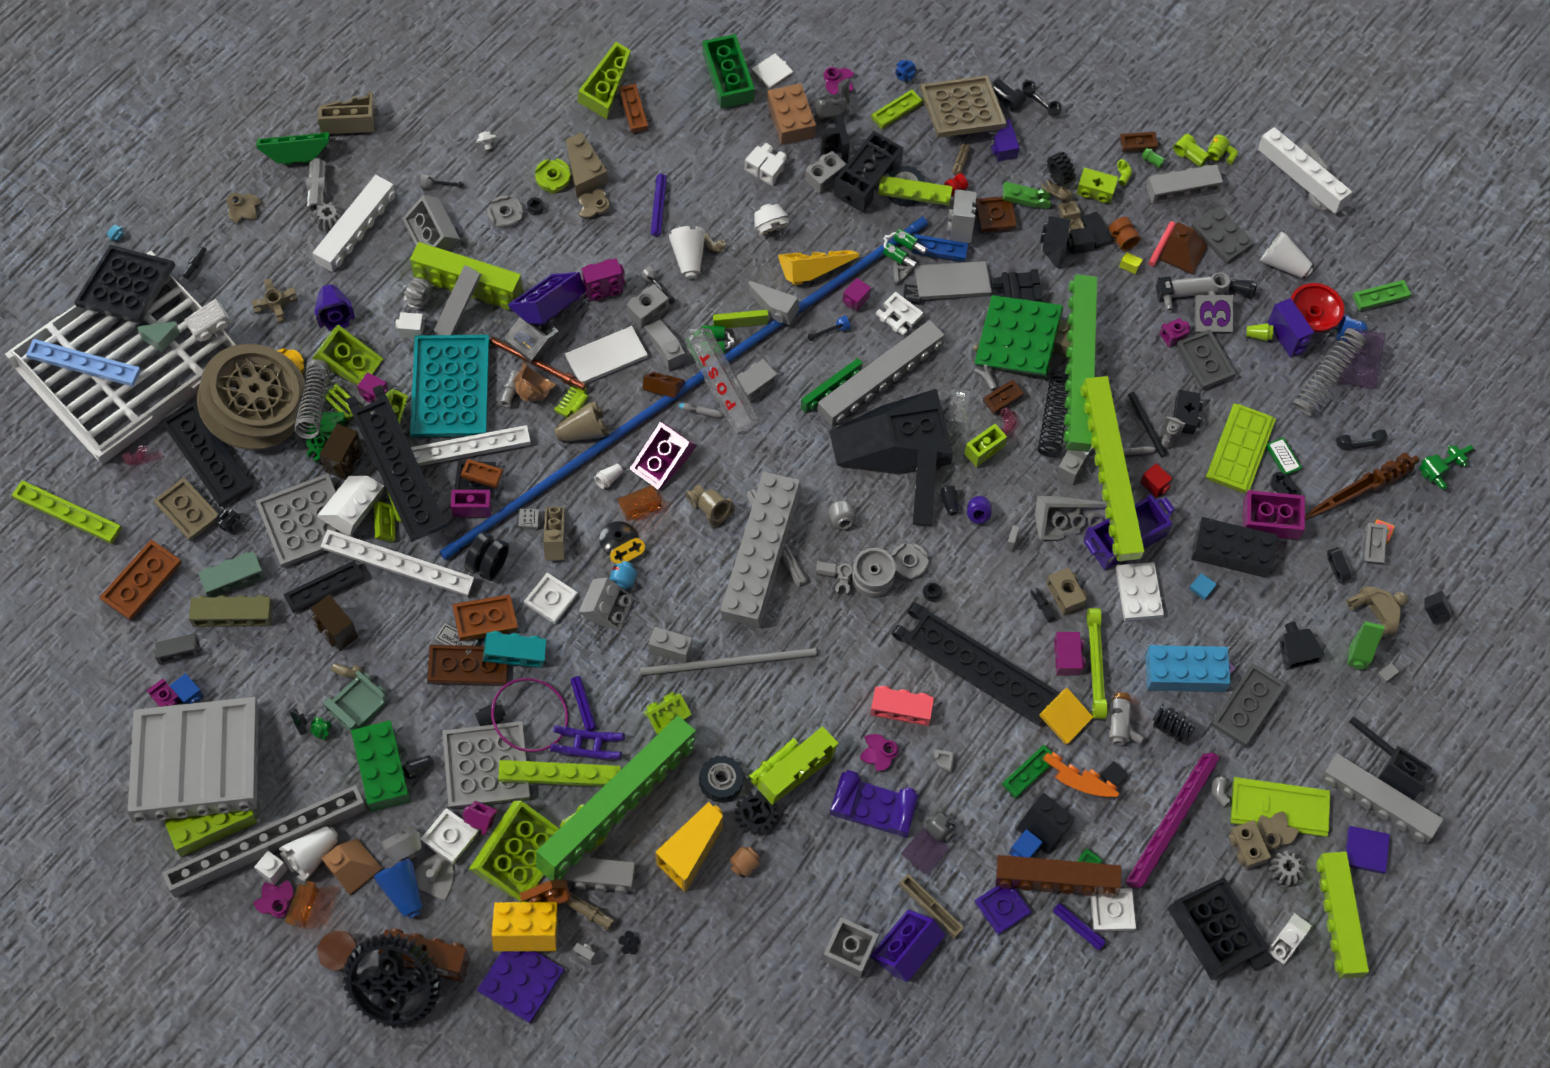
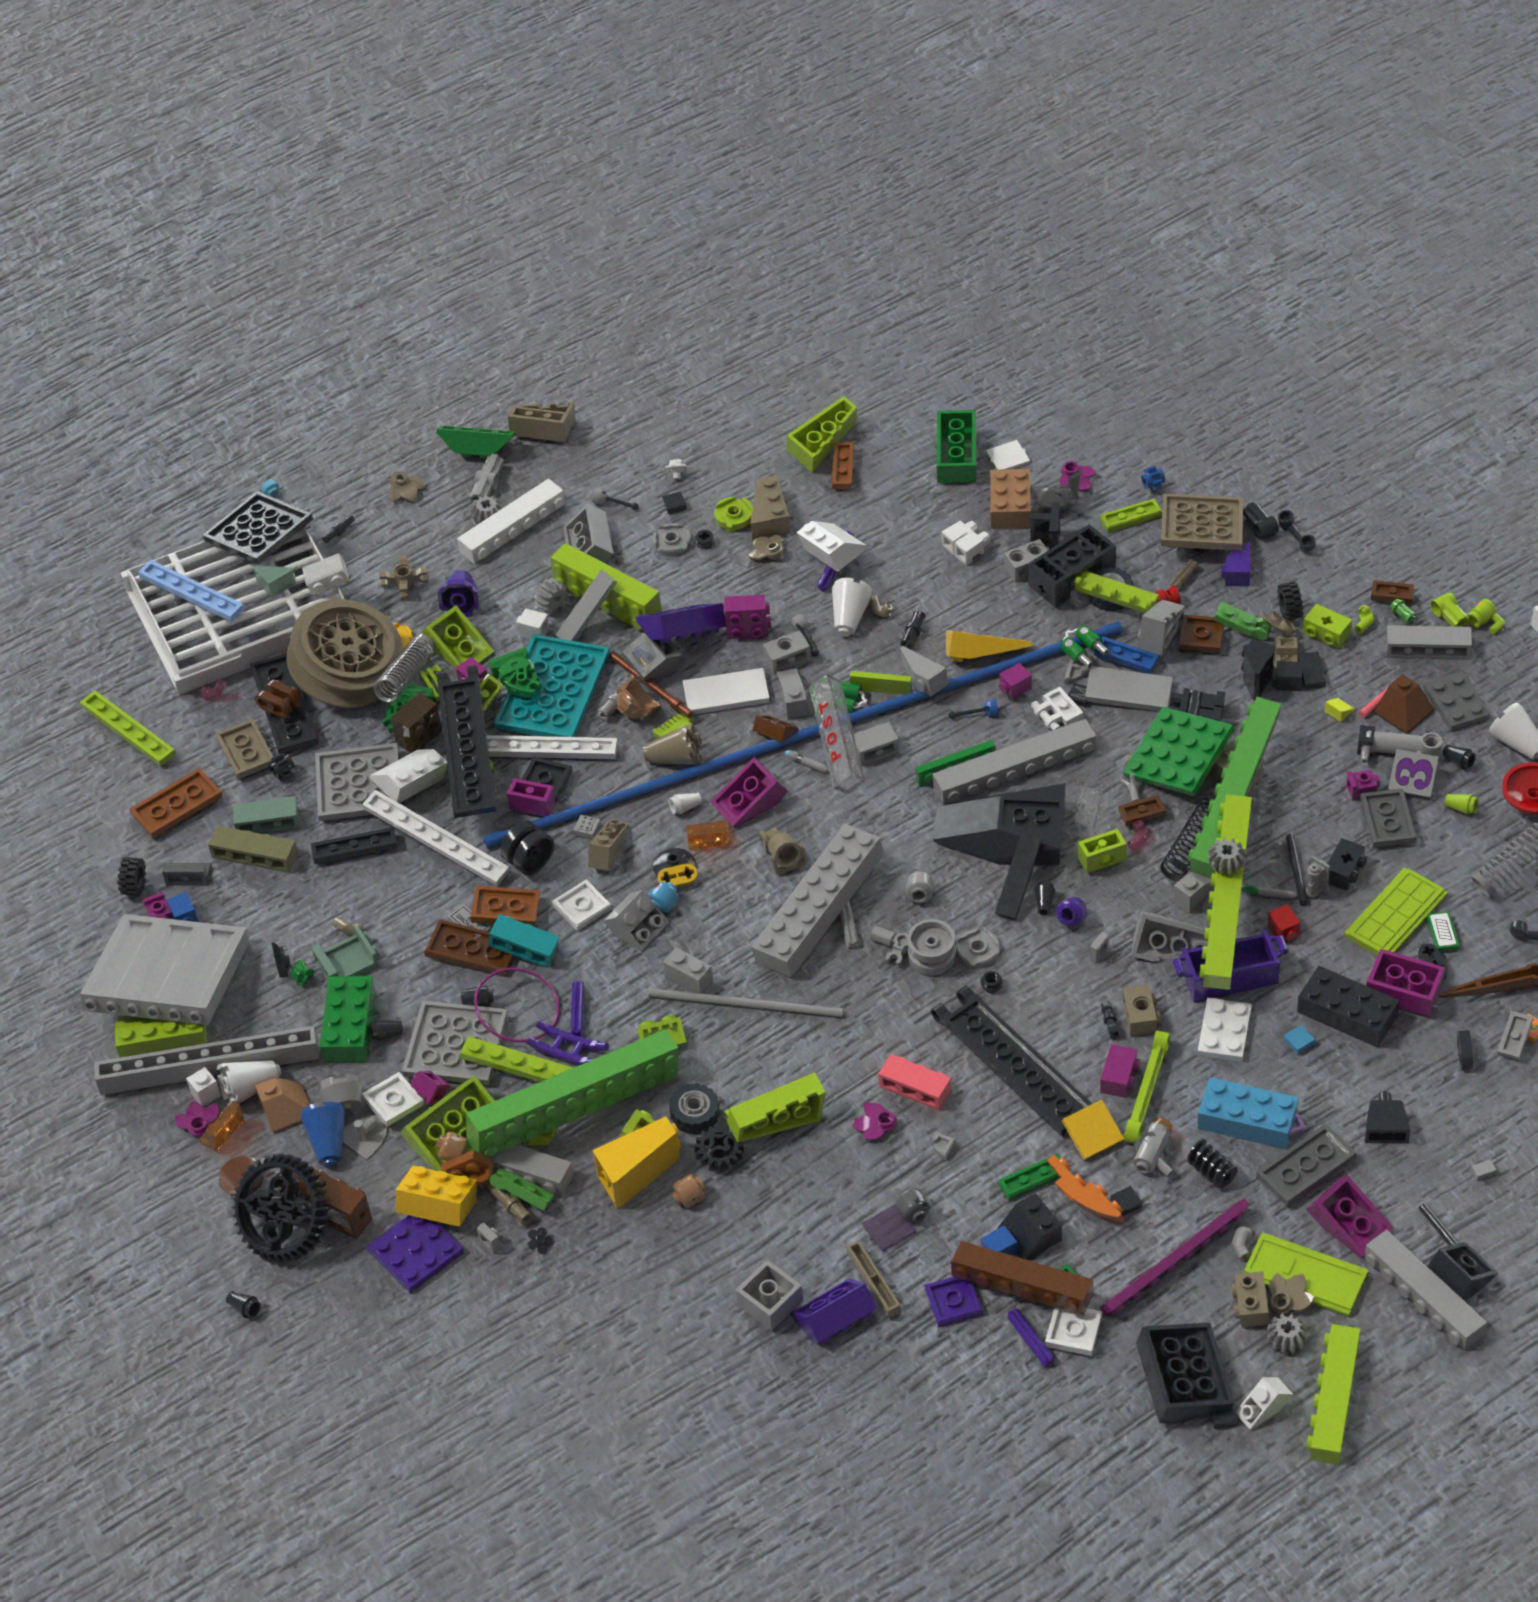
camera: 25 degrees right, 15 degrees down
dark brown brick [310,594,358,651] -> none
lime plate [374,501,396,543] -> none
dark orange plate [461,459,504,488] -> none
white cone [754,204,789,235] -> none
dark purple piece [830,770,919,838] -> none
dark orange wheel [1108,216,1141,251] -> none
dark purple brick [1267,298,1314,357] -> none
dark purple tile [1345,826,1390,874] -> none
dark tan connector [1346,586,1408,638] -> none
bright green slope [1347,621,1385,670] -> none
none -> black tyre [117,857,146,896]
none -> reddish brown brick [254,680,302,718]
none -> medium nougat head [435,1132,470,1161]
none -> green piece [488,647,541,697]
none -> bright green hinge [489,1168,555,1211]
none -> lime bracket [617,1109,655,1139]
none -> black tile [662,491,687,514]
none -> white slope [797,521,868,572]
none -> black pin [900,610,926,649]
none -> light grey gear [1208,837,1246,875]
none -> magenta slope [1306,1175,1393,1258]

